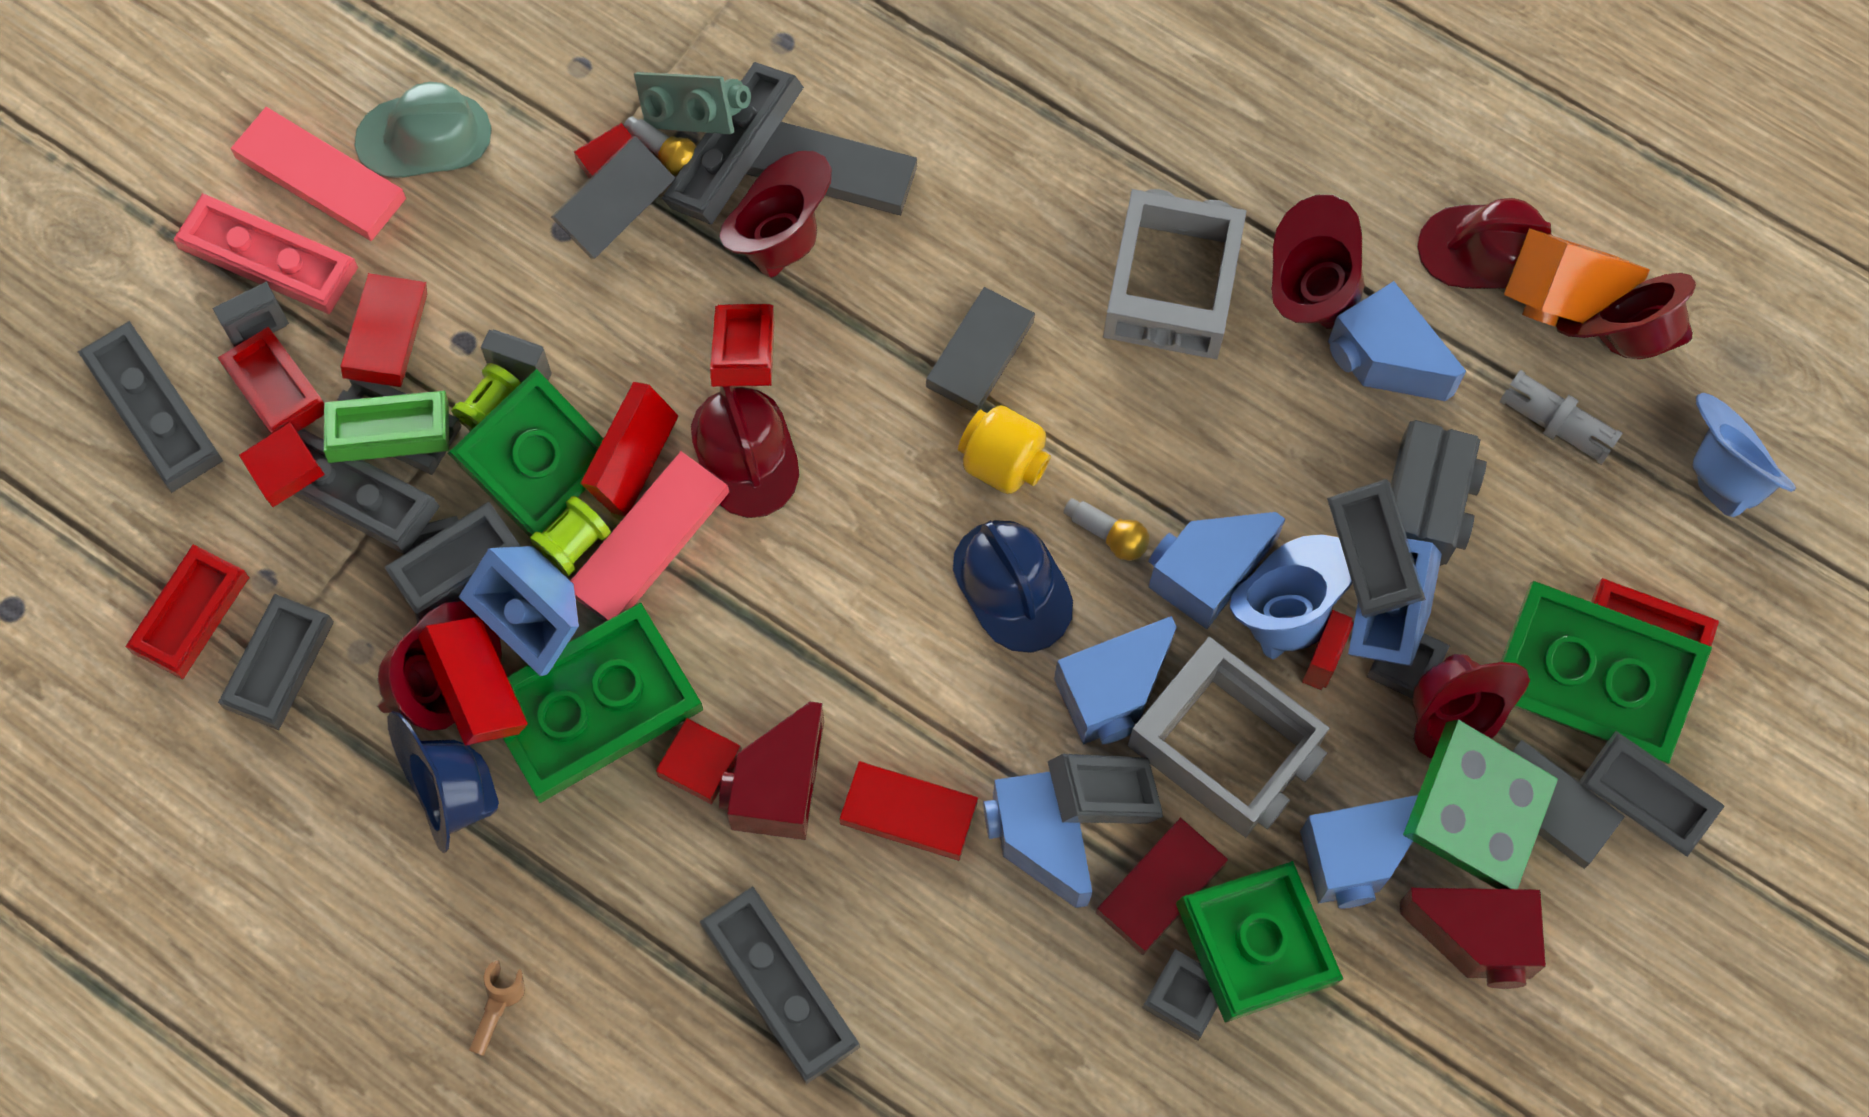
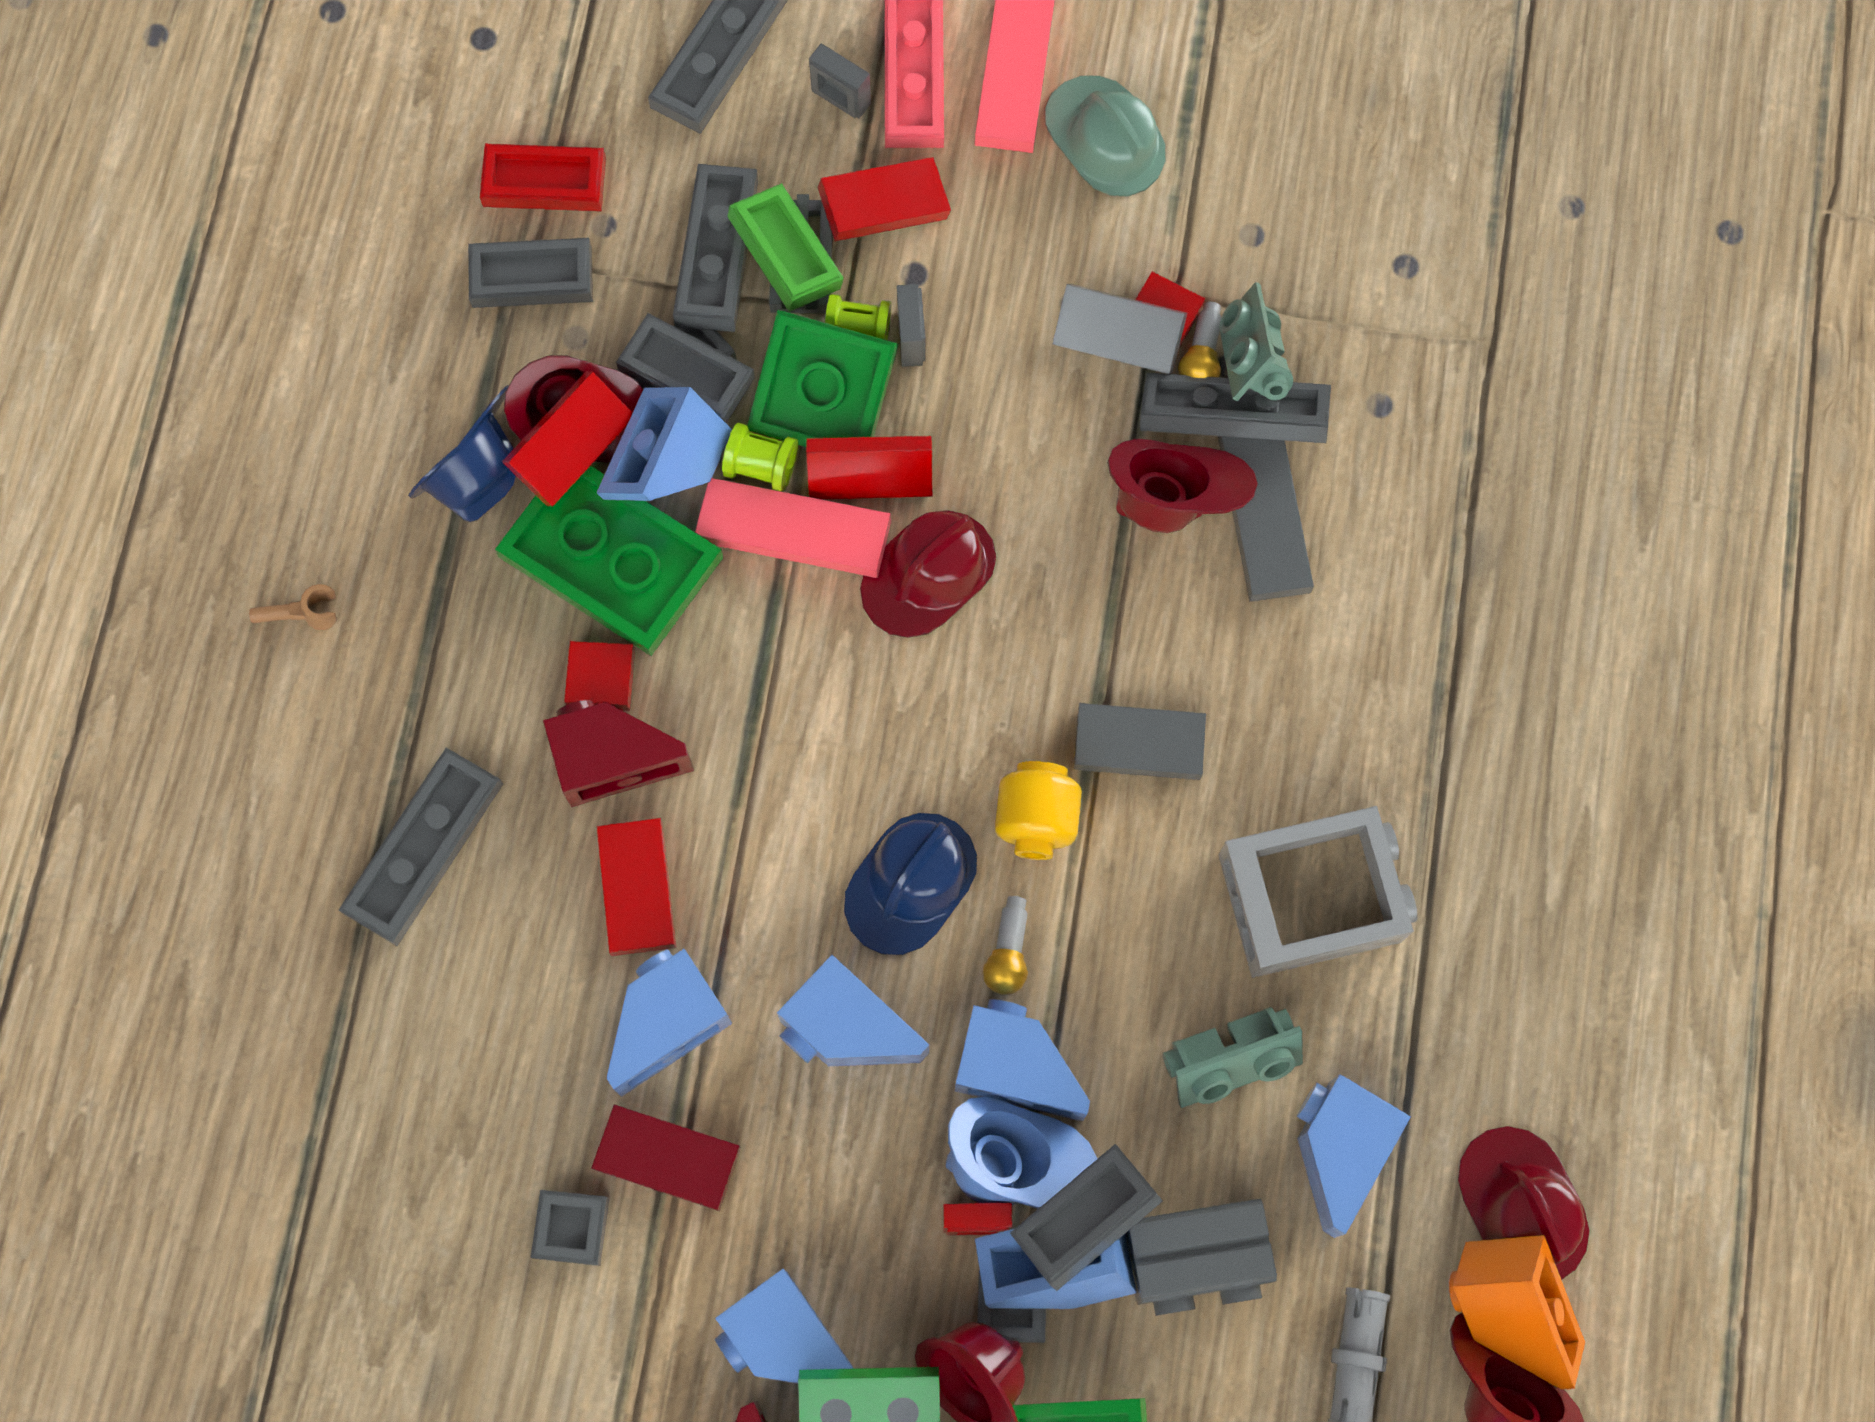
camera: 65 degrees right, 5 degrees up
red tile [217,327,325,434] -> none
red tile [239,422,325,507] -> none
red tile [710,304,775,387] -> none
dark grey tile [1047,754,1163,824] -> none
light grey window [1128,636,1329,838] -> none
green tile [1176,861,1344,1023] -> none
dark red piece [1271,195,1365,329] -> none
none -> sand green hinge [1162,1007,1303,1108]

